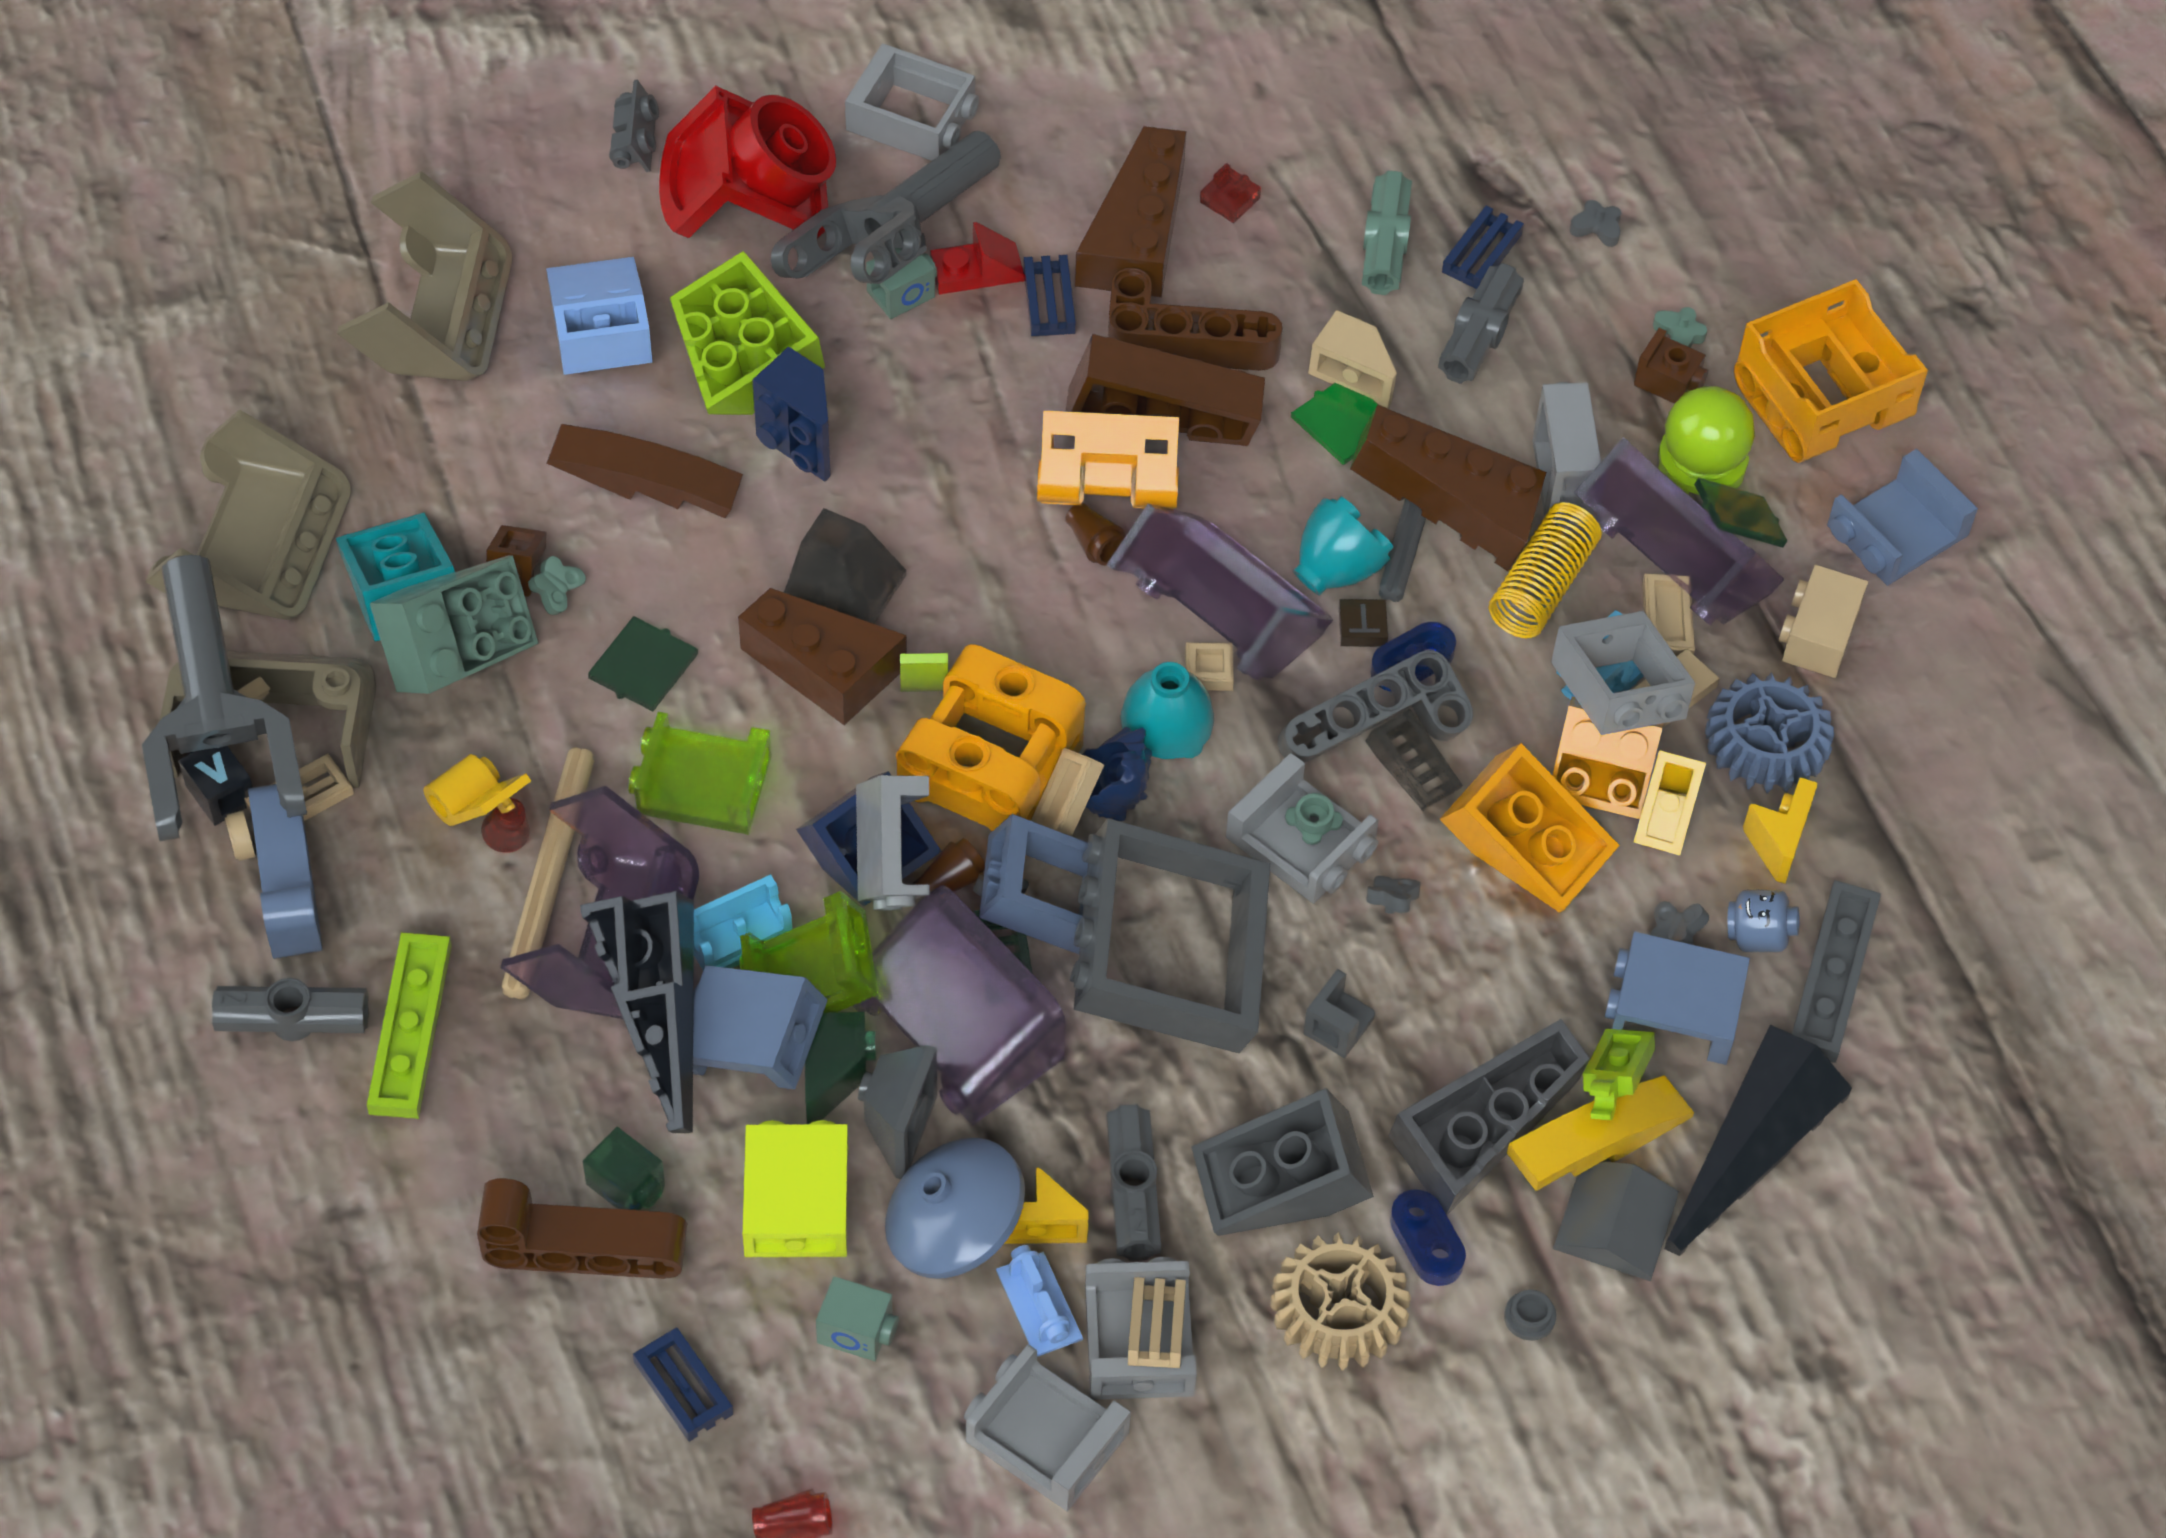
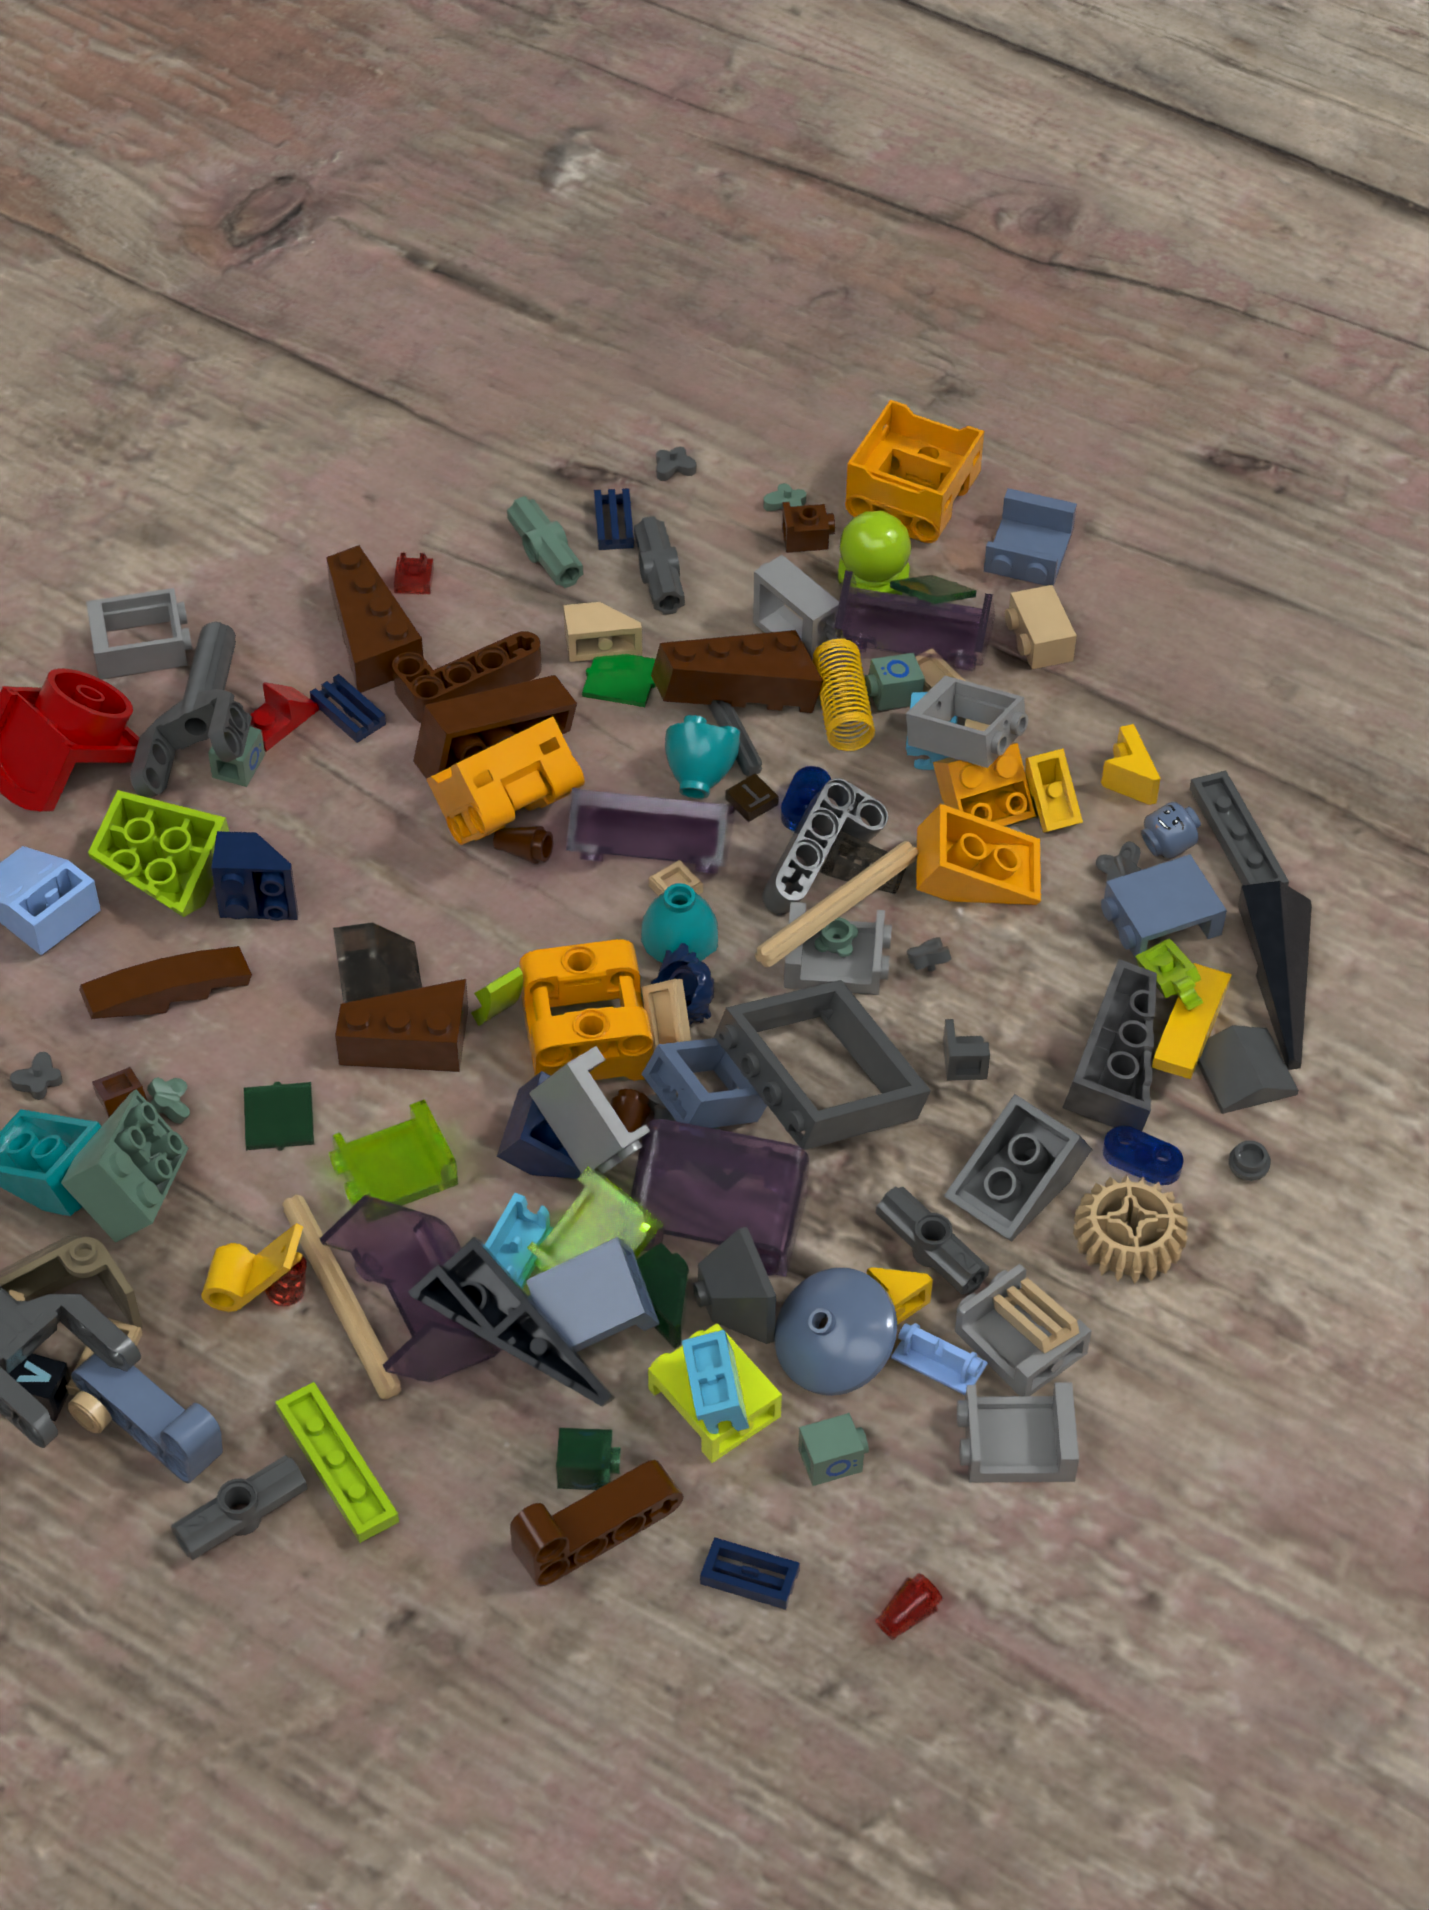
camera: 35 degrees left, 5 degrees down
sand blue gear [1705,672,1834,794] -> none
none -> dark grey piece [10,1052,63,1100]
none -> medium azure hinge [682,1330,749,1434]
none -> tan axle [755,841,918,967]
none -> sand green brick [865,653,925,711]

